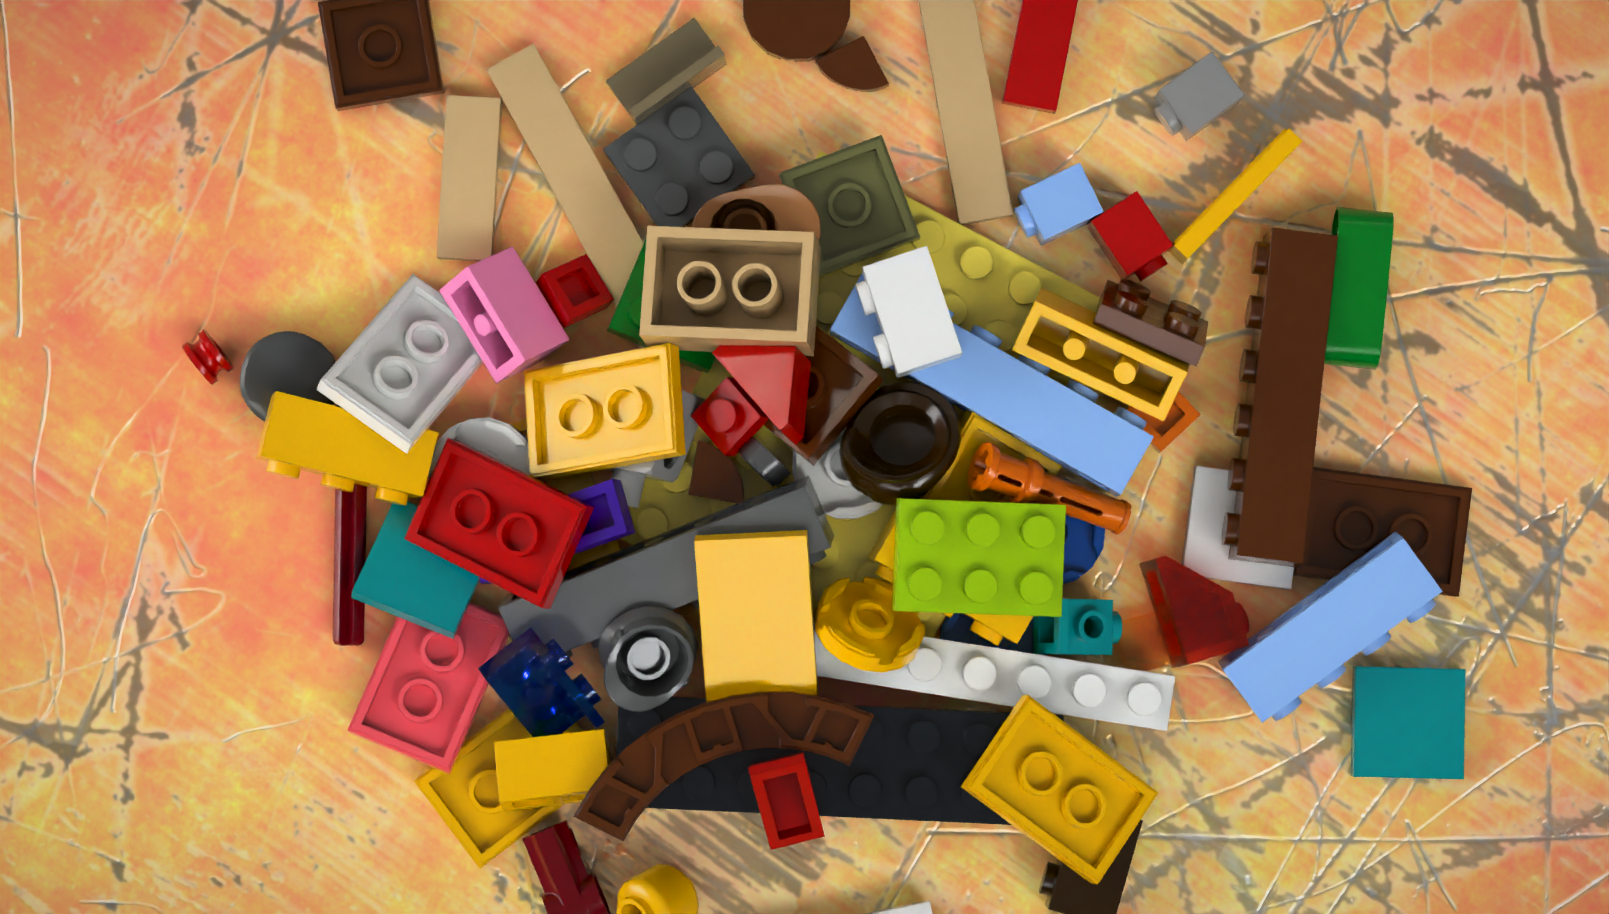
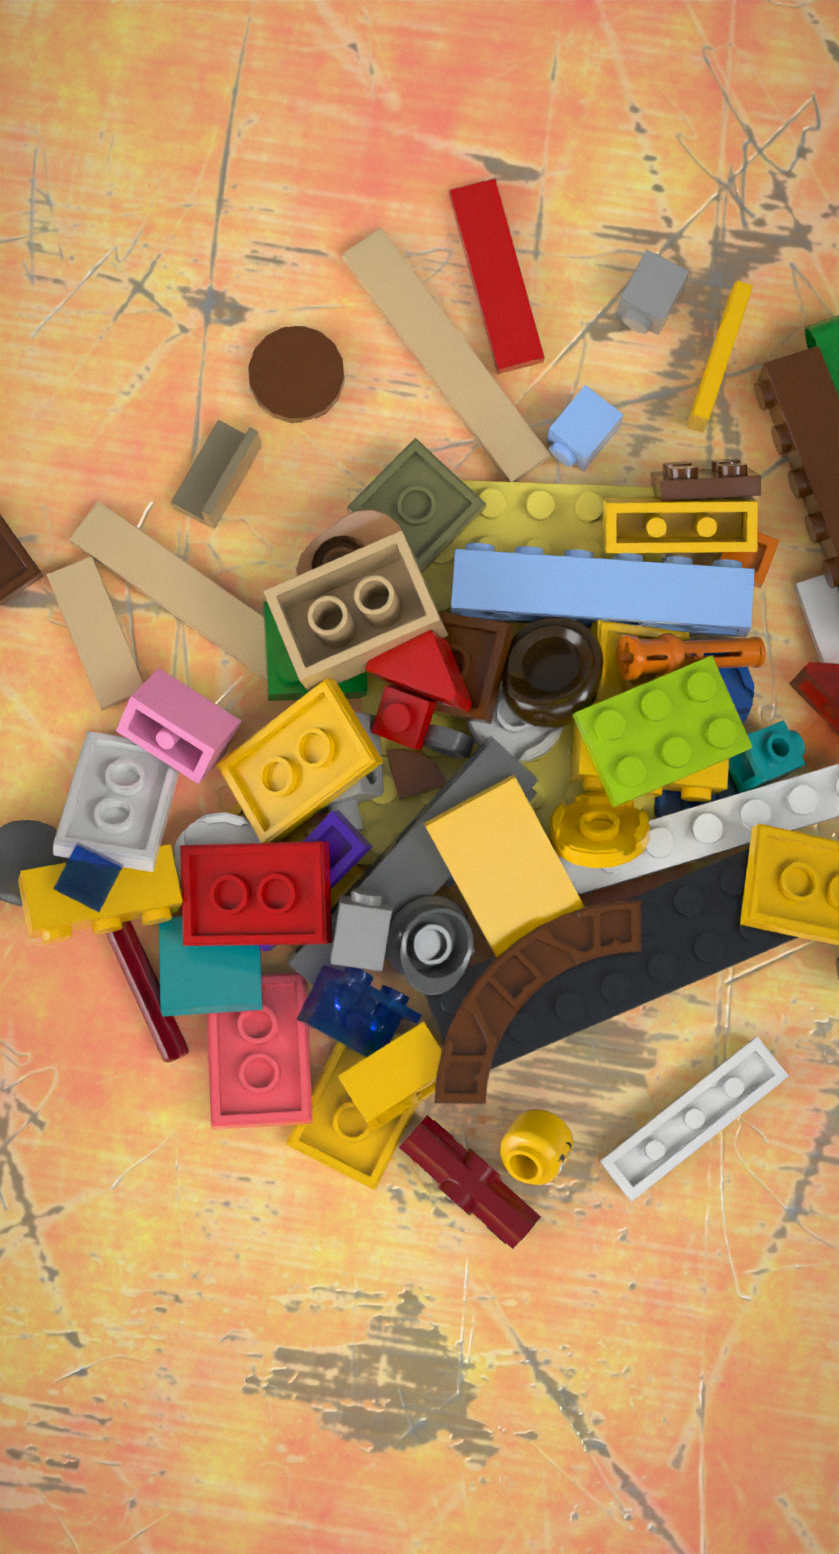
camera: 30 degrees left, 5 degrees down
red plate [536,254,614,328] -> none
dark grey plate [603,86,755,227] -> none
red slope [748,751,825,850] -> none
reddish brown tile [816,36,889,92] -> none
white brick [855,246,962,378] -> none
red brick [1087,191,1173,282] -> none
none -> tile [54,842,124,912]
none -> light grey brick [331,890,392,971]

